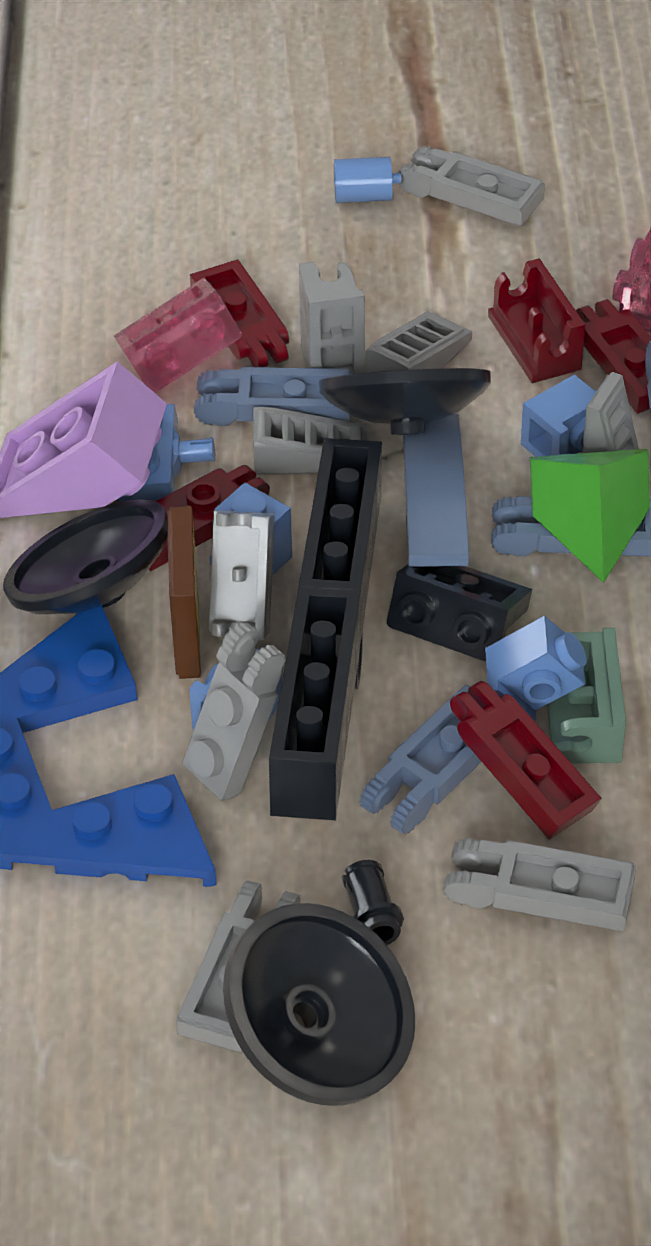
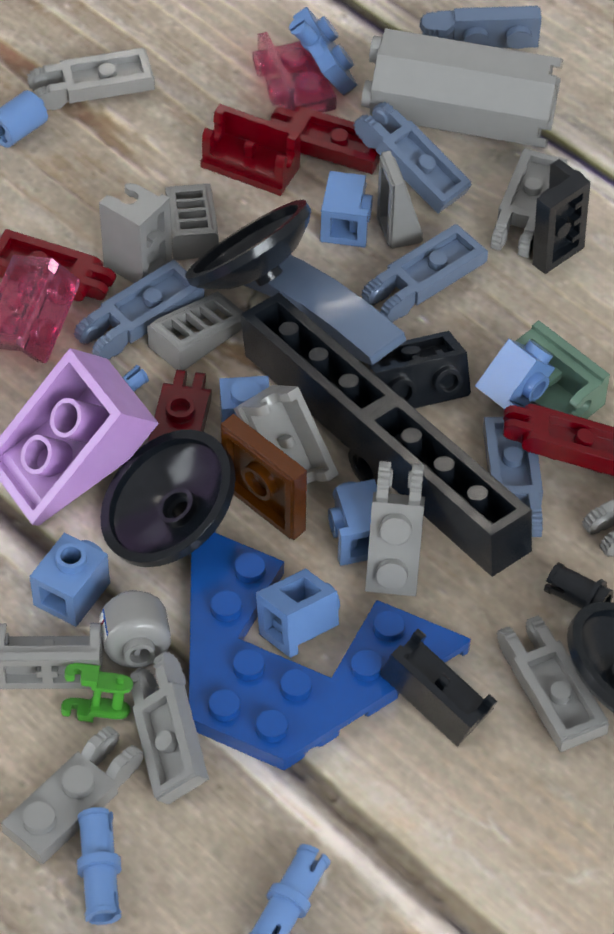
camera: 45 degrees left, 5 degrees up
bright green slope [529,449,650,583] -> none
none -> medium blue brick [256,569,340,658]
none -> black hinge [380,629,498,747]

